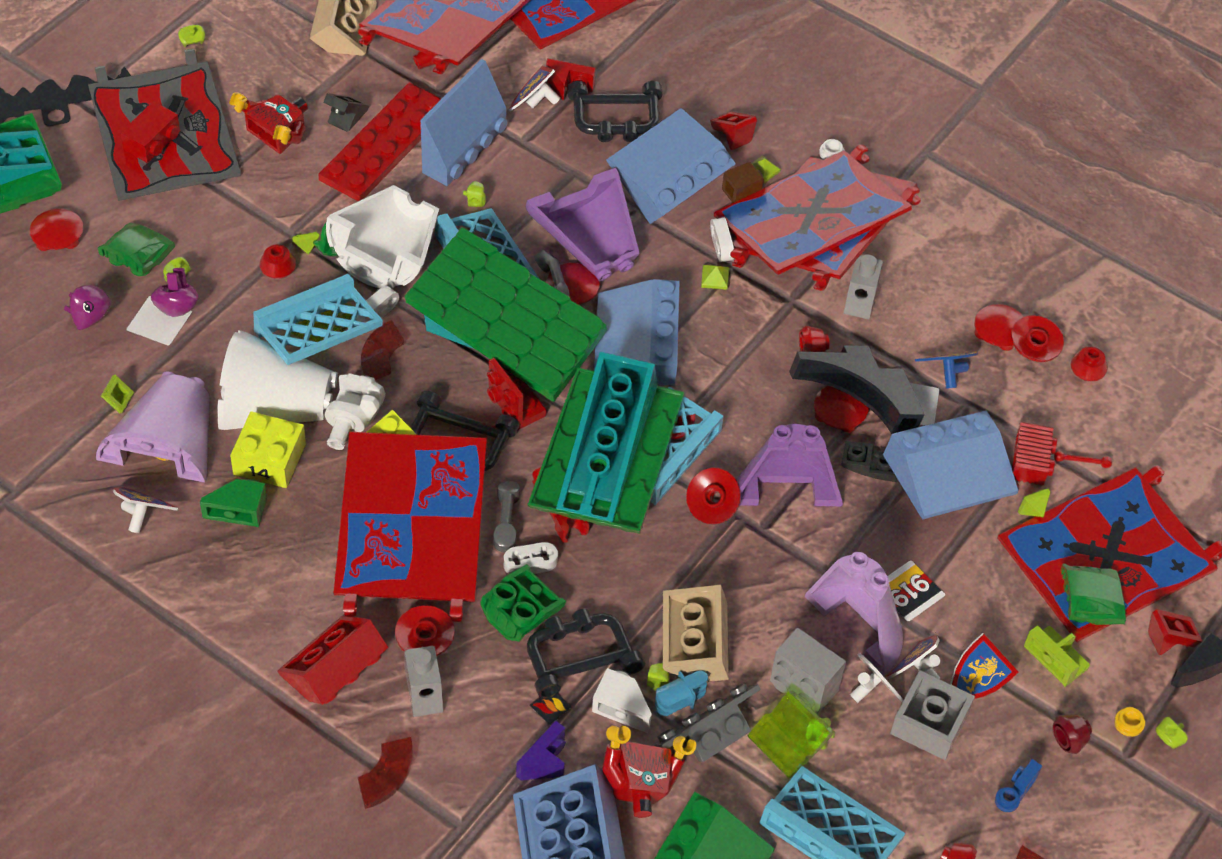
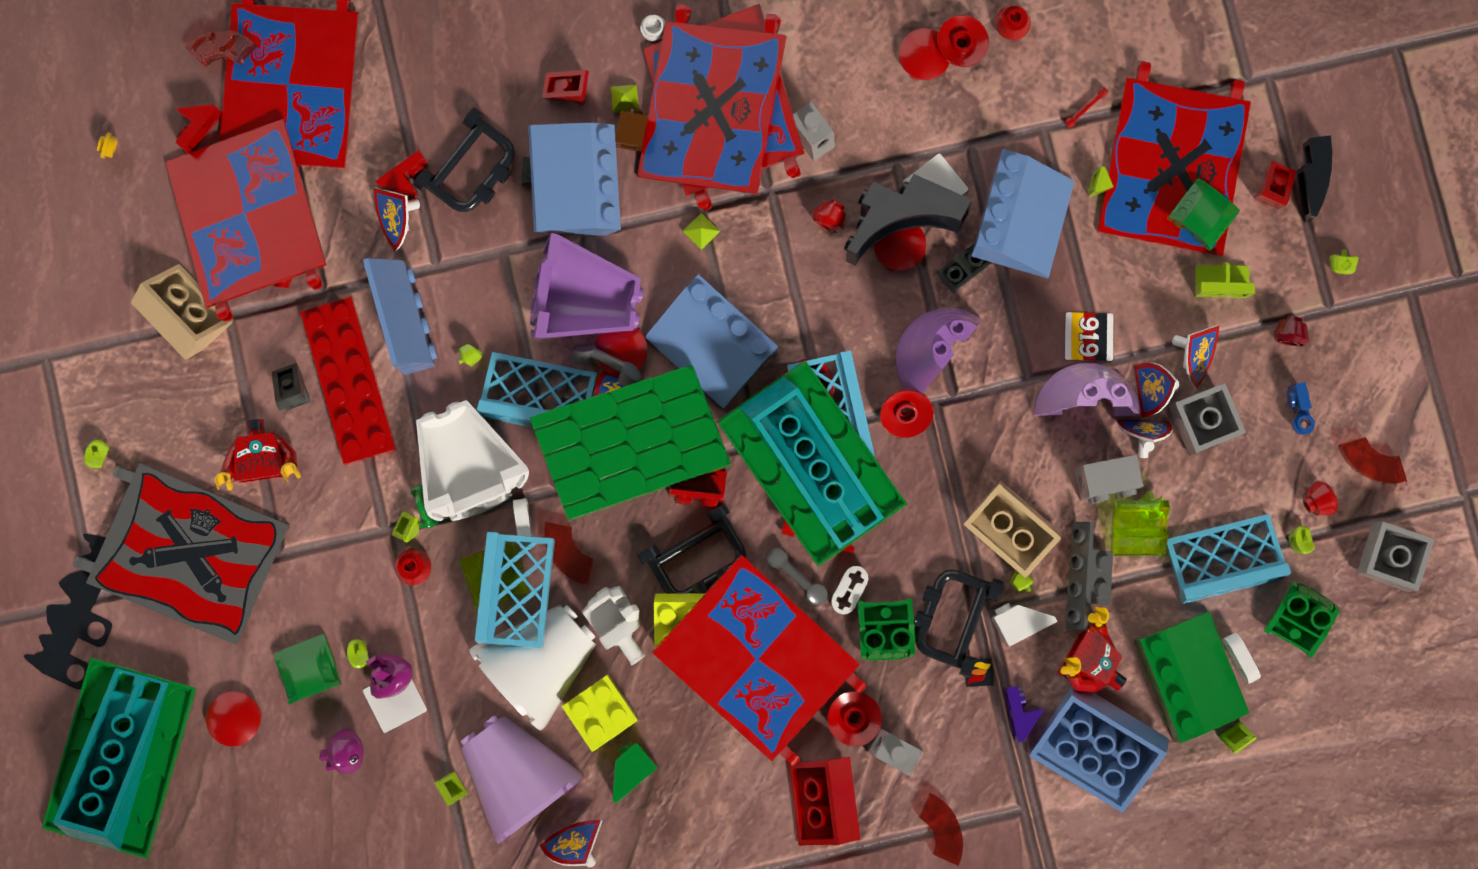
camera: 50 degrees left, 30 degrees up
red brick [120,101,180,163] -> none
dark azure arm [655,670,708,716] -> none
white beam [710,217,734,262] -> none
blue shield [915,352,978,389] -> none
red brick [1012,422,1057,486] -> none
yellow plate [1114,707,1145,737] -> none

